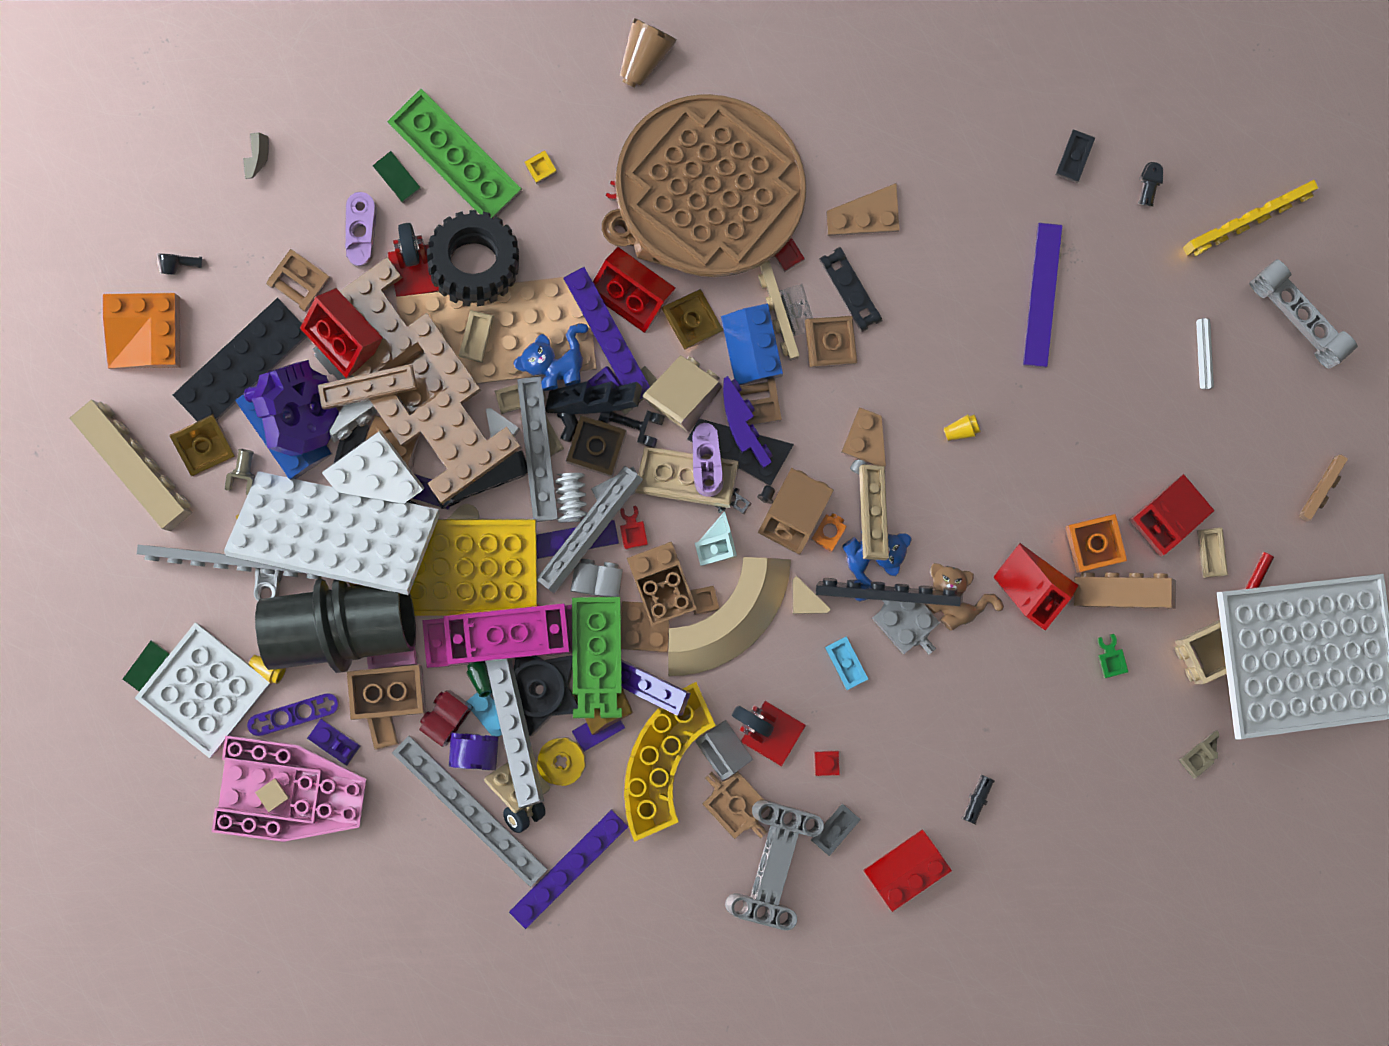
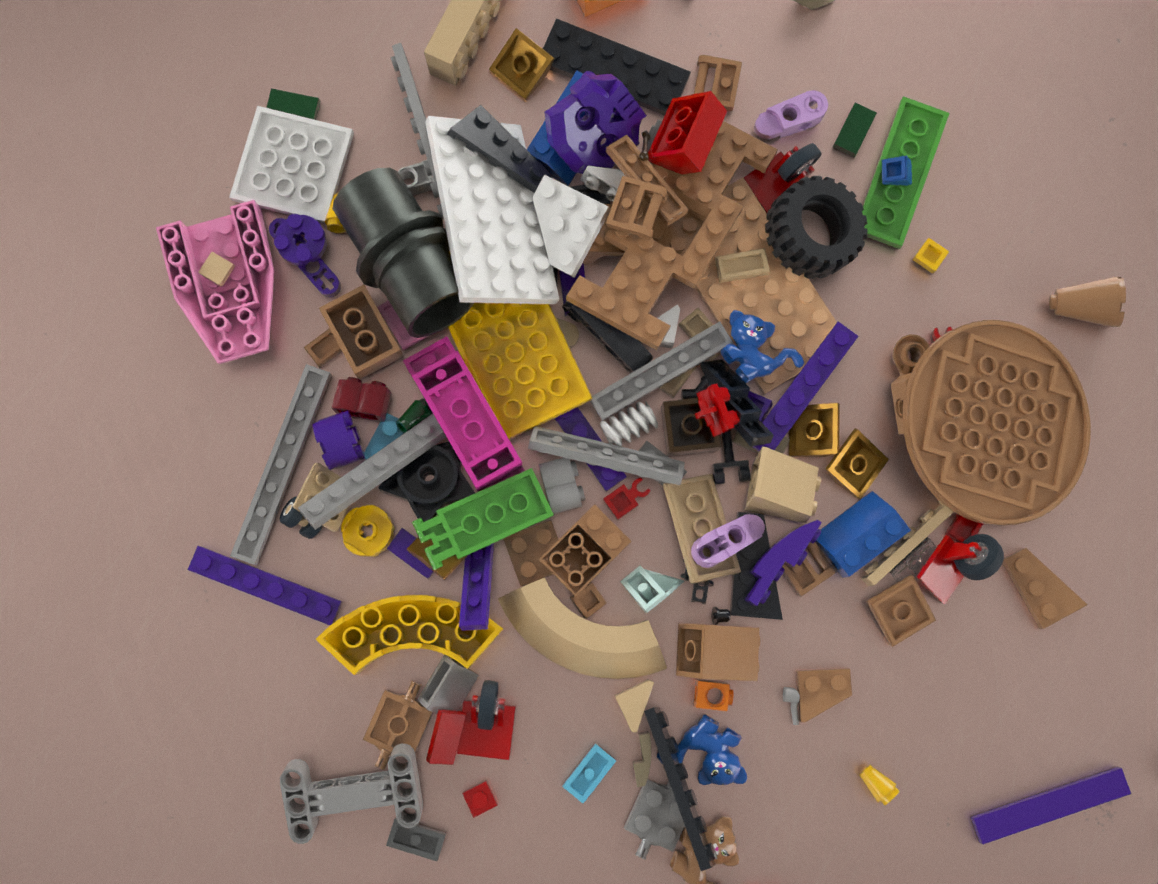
camera: 60 degrees right, 5 degrees down
dark tan piece [225,449,256,495] -> none
dark purple plate [307,719,361,766] -> none
red slope [593,247,676,333] -> none
black plate [819,247,883,332] -> none
tan tile [859,464,889,560] -> none
none -> dark purple plate [274,214,327,266]
none -> red tile [426,709,466,765]
none -> black wing [447,105,553,193]
none -> medium nougat plate [606,176,667,240]
none -> dark tan slope [633,731,652,787]
none -> dark brown hinge [639,130,651,161]
none -> red hips [695,384,740,437]
none -> pearl gold slope [789,403,840,457]
none -> blue slope [882,155,912,185]
none -> plate [917,534,1004,605]

